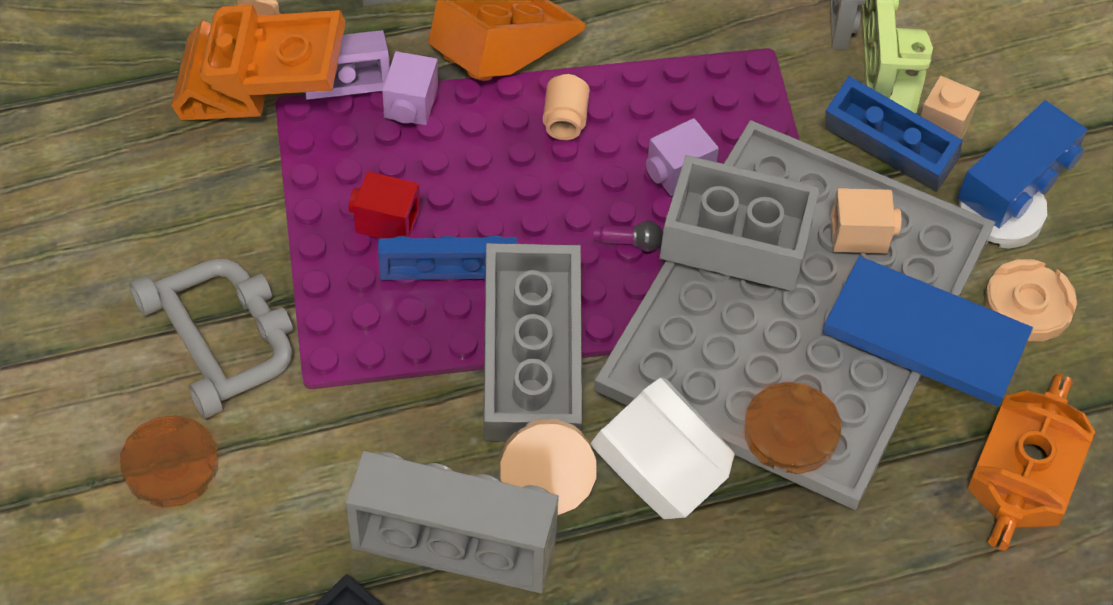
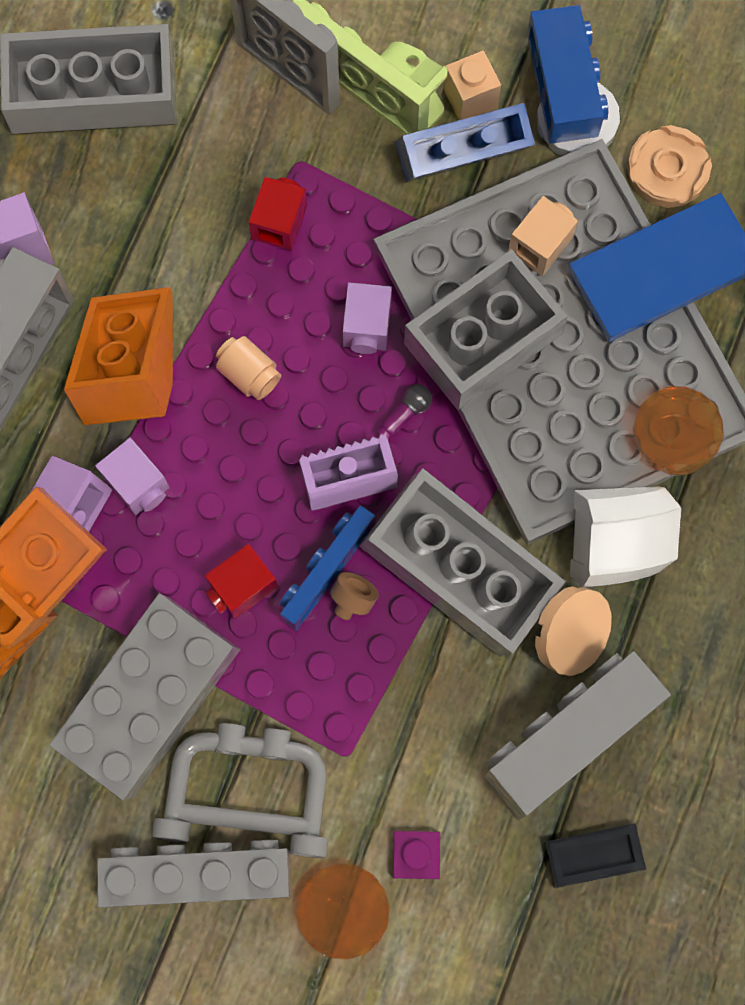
camera: 50 degrees left, 20 degrees up
none -> light grey brick [49,593,241,800]
none -> light grey brick [98,840,292,907]
none -> red brick [249,177,307,251]
none -> lavender brick [299,434,398,511]
none -> medium nougat tile [330,572,379,620]
none -> magenta plate [393,831,440,880]

